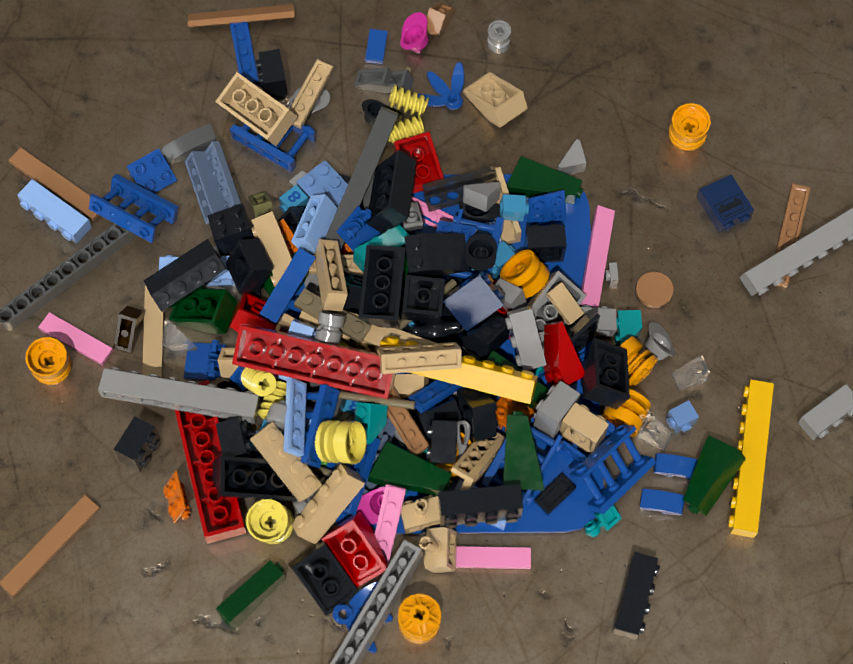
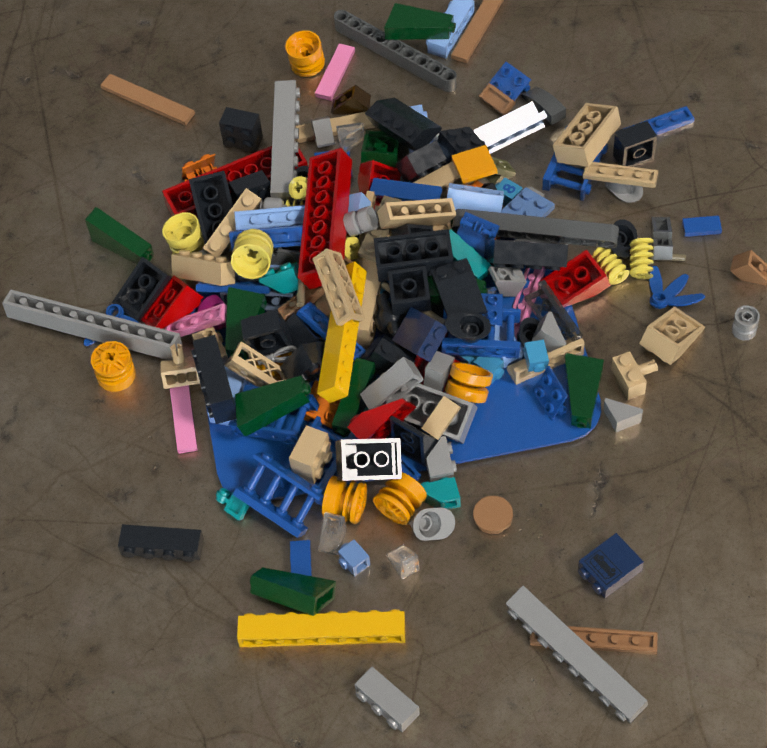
camera: 85 degrees right, 10 degrees down
blue fence [89,174,179,243] -> none
medium nougat tile [188,4,295,27] -> none
dark pink piece [400,12,429,54] -> none
black brick [524,224,567,263] -> none
light grey brick [533,381,580,439] -> none
black tile [534,474,577,516] -> none
bright pink tile [579,205,615,308] -> none
light grey plate [605,262,619,288] -> none
blue slope [640,489,684,515] -> none
light orange wheel [668,103,711,151] -> none
none -> light grey slope [310,116,335,148]
none -> dark green slope [384,3,456,40]
none -> light orange tile [451,145,498,184]
none -> medium nougat tile [478,83,516,116]
none -> tan brick [611,351,658,400]

